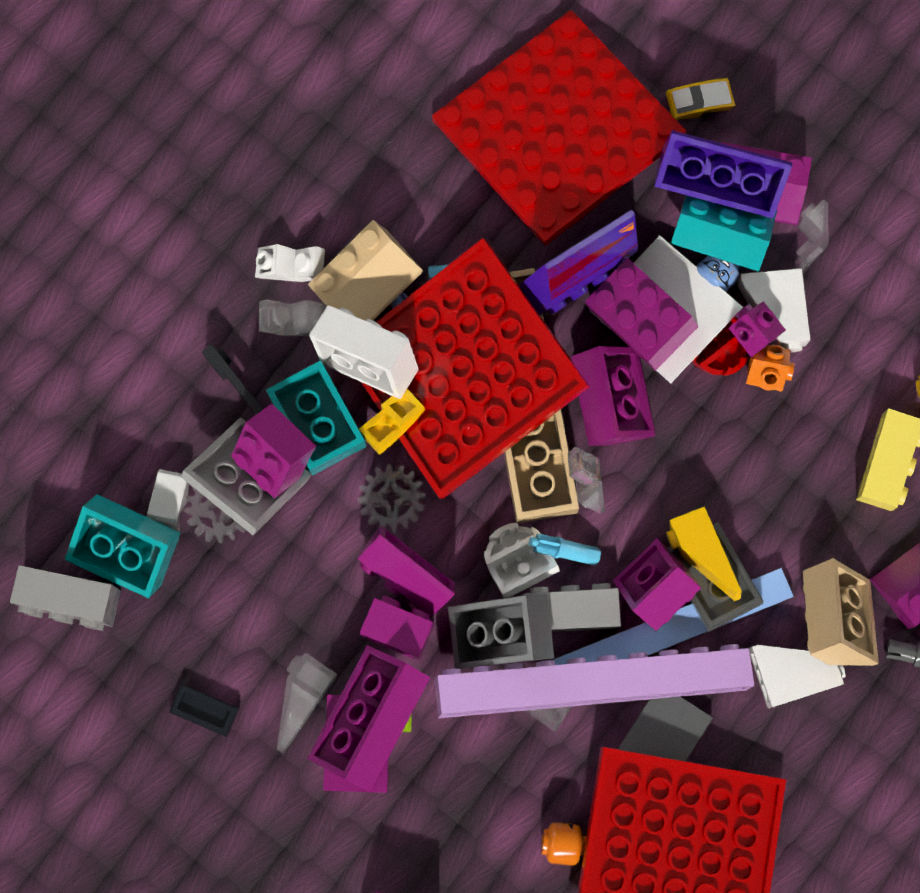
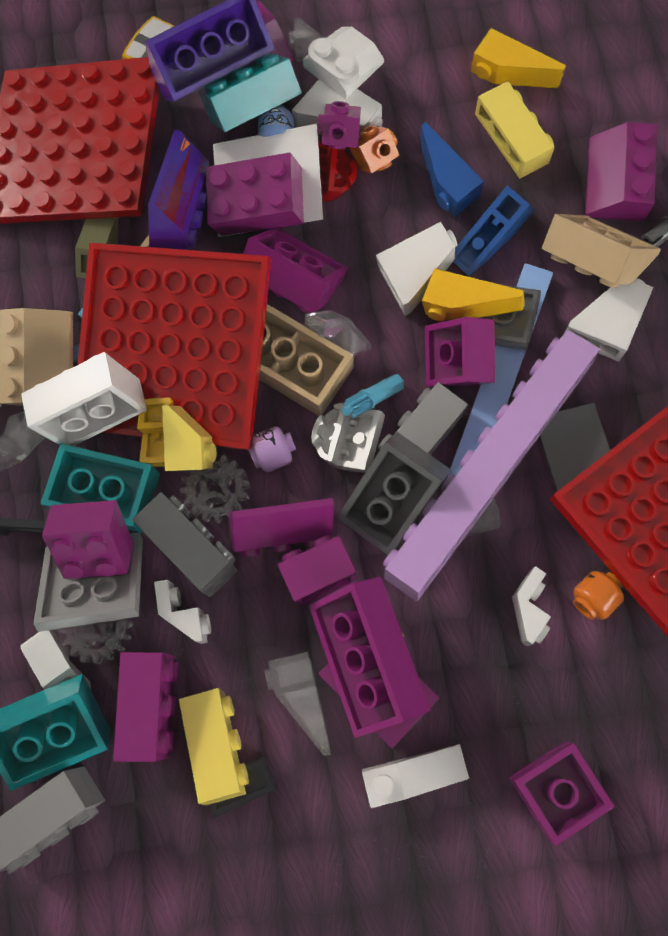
camera: 40 degrees left, 5 degrees down
none -> olive slope [75,217,118,279]
none -> magenta brick [113,652,180,762]
none -> dark grey brick [132,492,238,598]
none -> white slope [154,580,211,644]
none -> light yellow slope [162,405,217,471]
none -> light yellow brick [179,688,249,805]
none -> lavender head [249,426,296,472]
none -> white slope [303,27,384,99]
none -> white slope [362,744,469,808]
none -> white slope [376,222,458,316]
none -> blue slope [420,122,484,217]
none -> blue slope [453,185,536,277]
none -> white slope [512,566,551,646]

